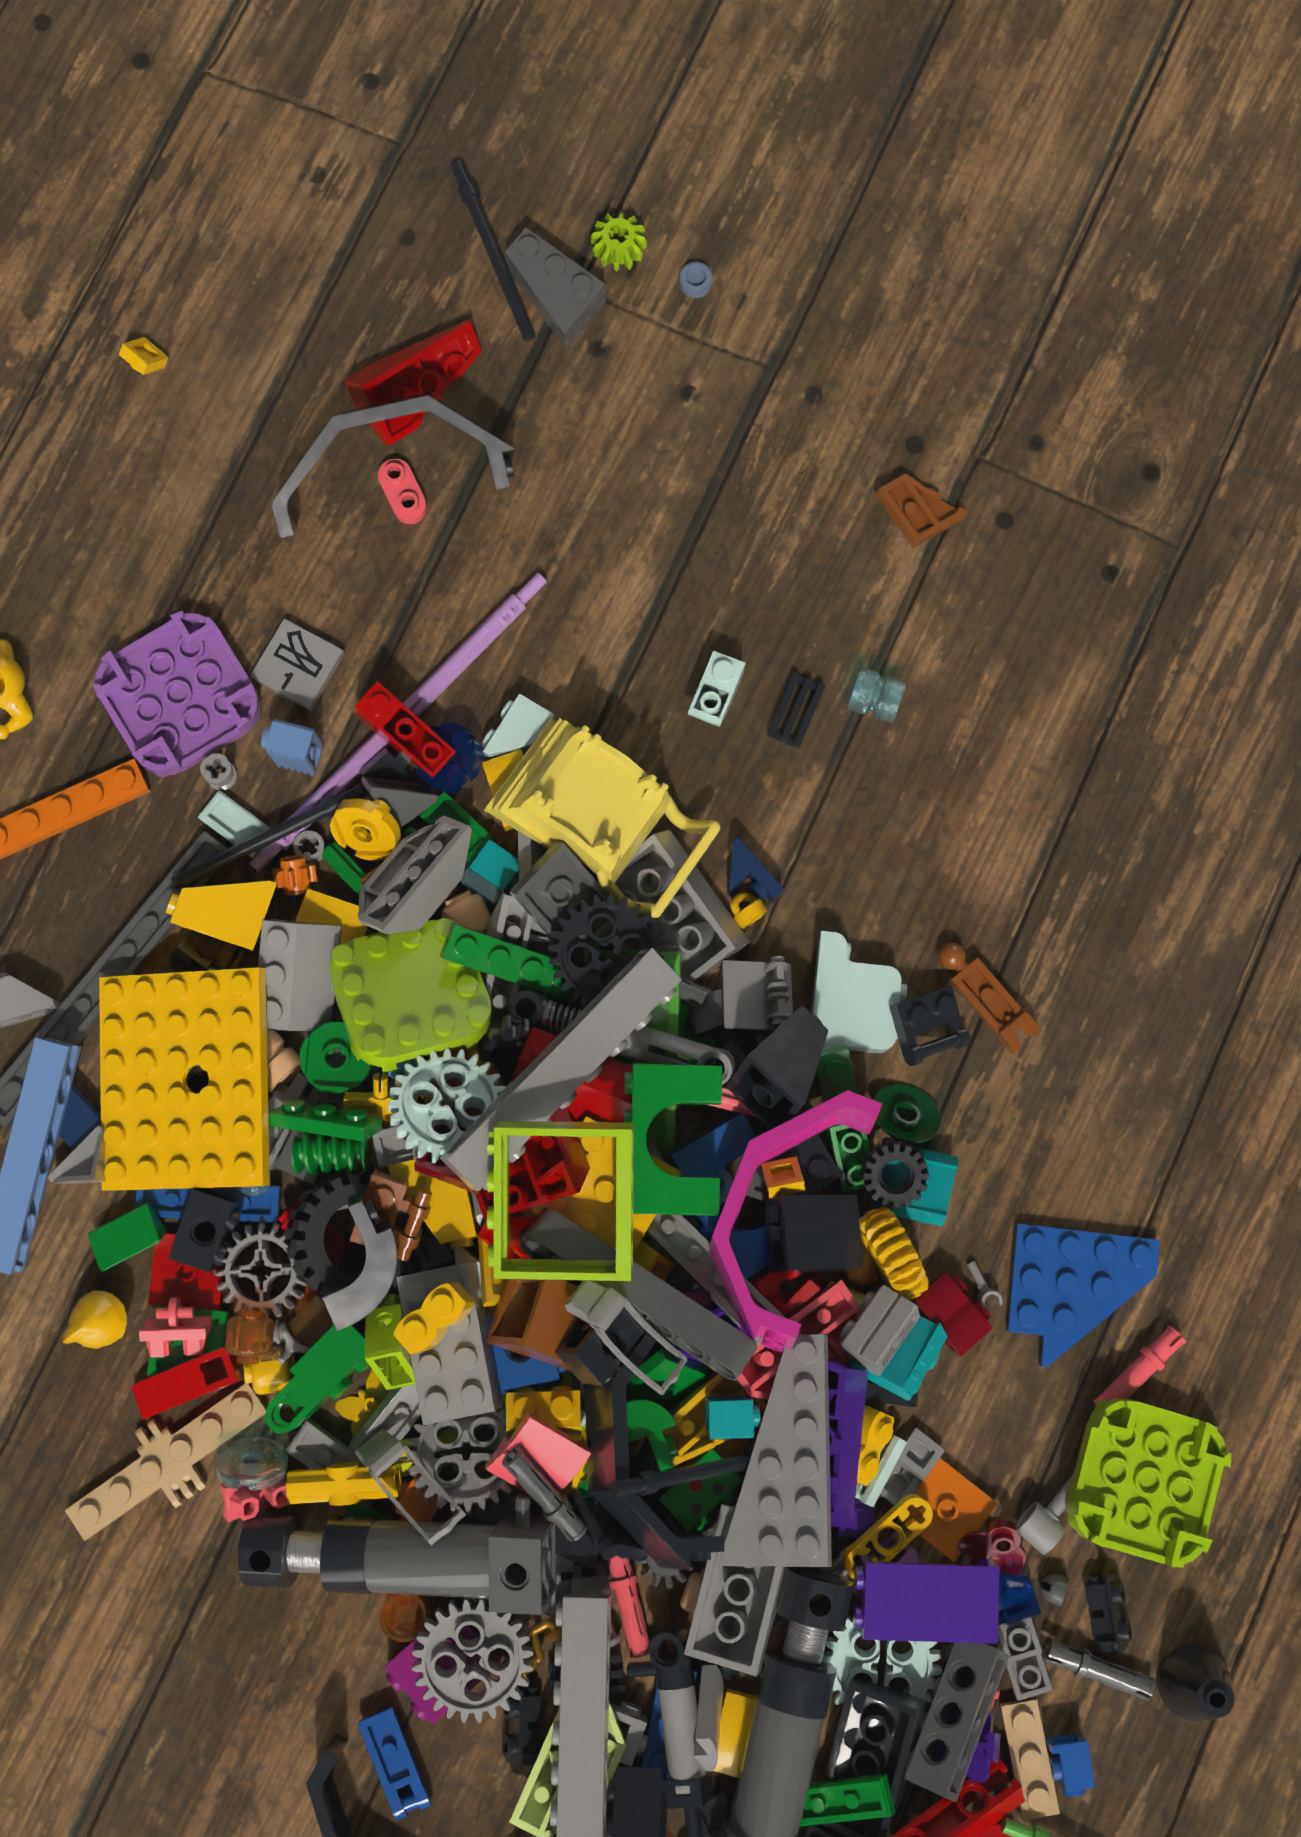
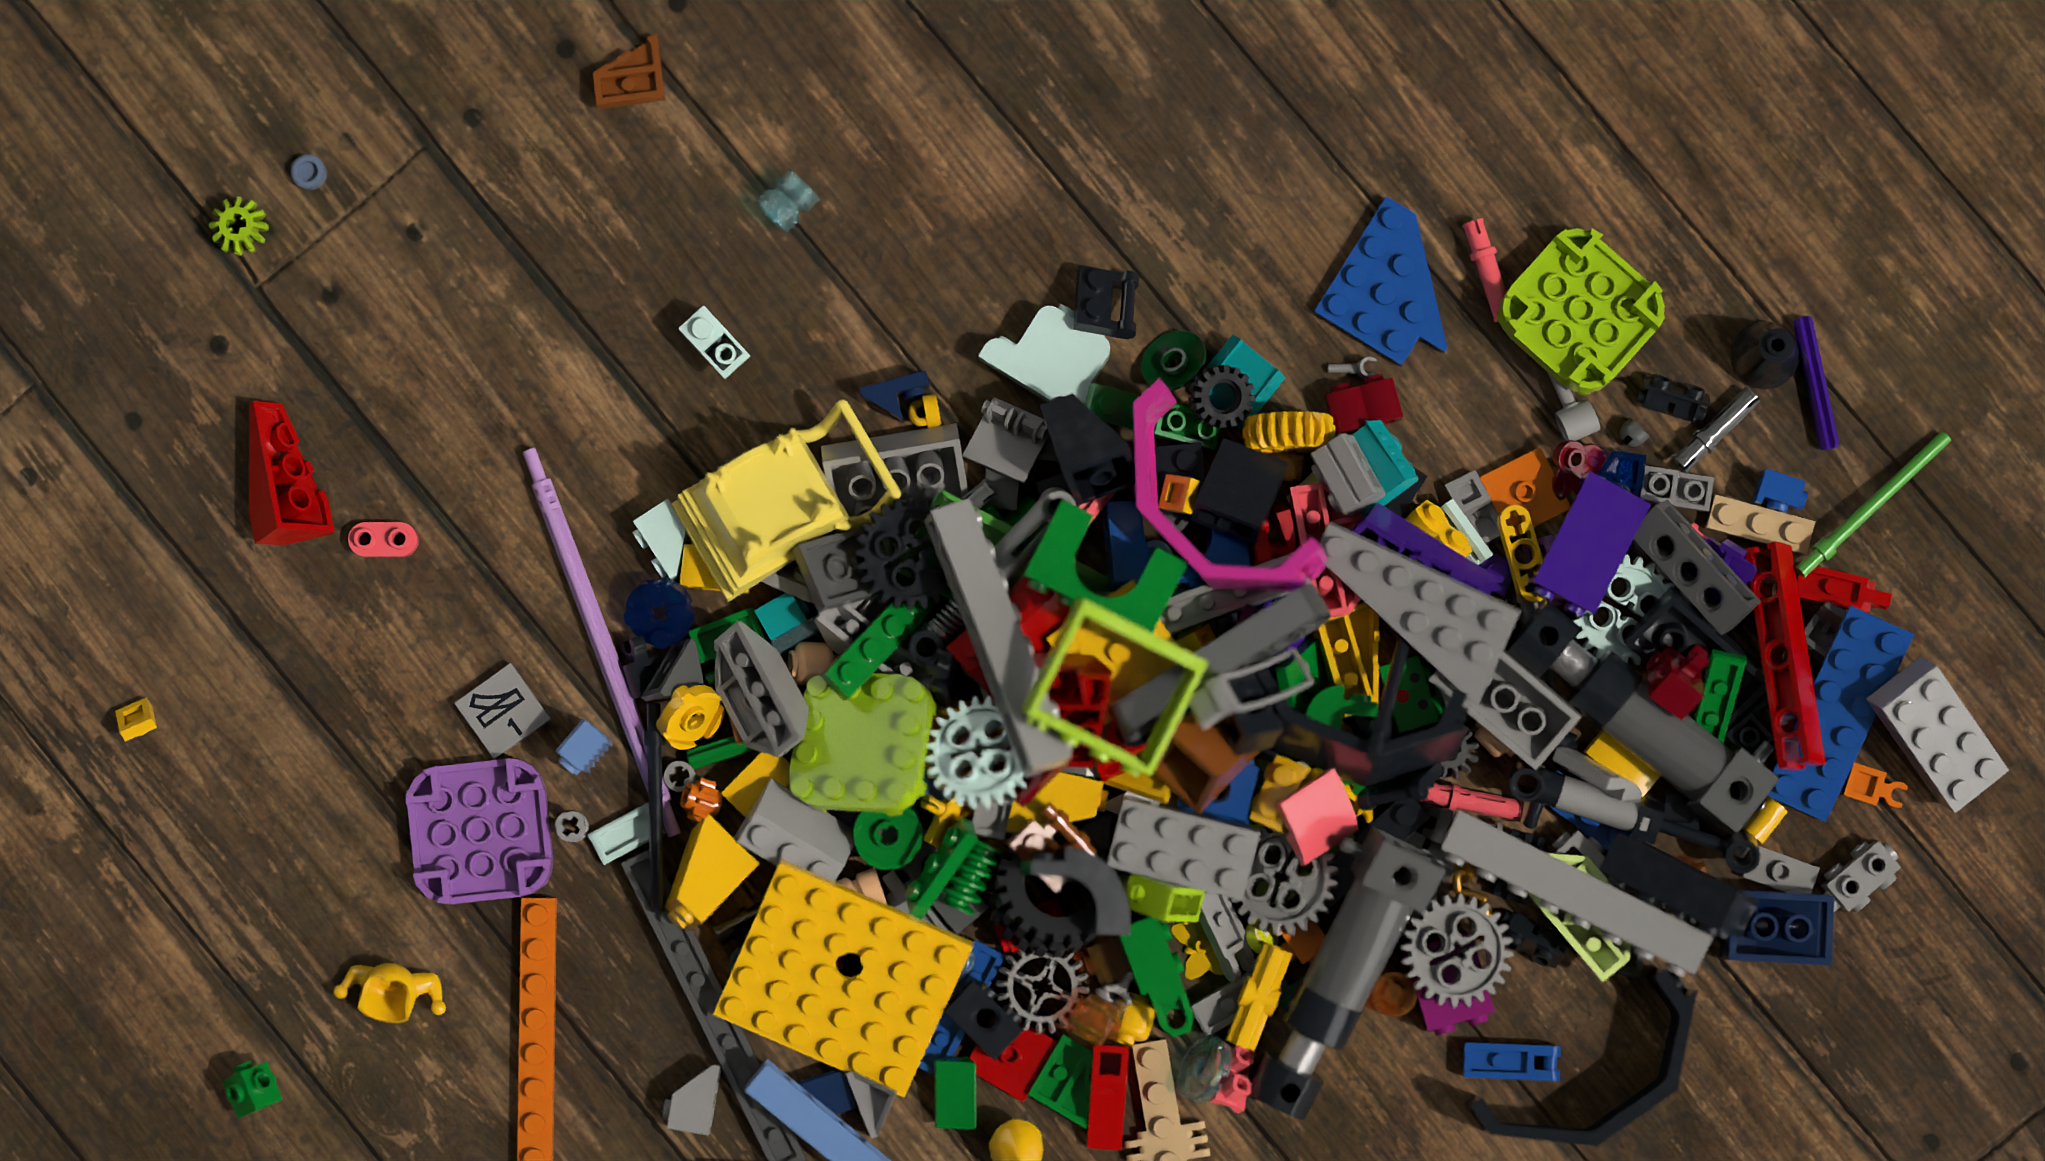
camera: 60 degrees left, 5 degrees up
coral hips [139,1297,212,1357] -> none
panel [271,392,515,538] -> none
red slope [353,681,456,778] -> none
light grey piece [354,1428,466,1546] -> none
yellow brick [393,1281,475,1355] -> none
black bar [451,160,536,341] -> none
dark grey pin [502,1447,587,1542] -> none
dark grey wedge [505,227,606,351] -> none
teal brick [705,1395,760,1439] -> none
black tile [768,672,825,749] -> none
dark orange plate [938,942,1041,1054] -> none
none -> dark red brick [1646,644,1709,721]
none -> dark purple axle [1793,316,1839,450]

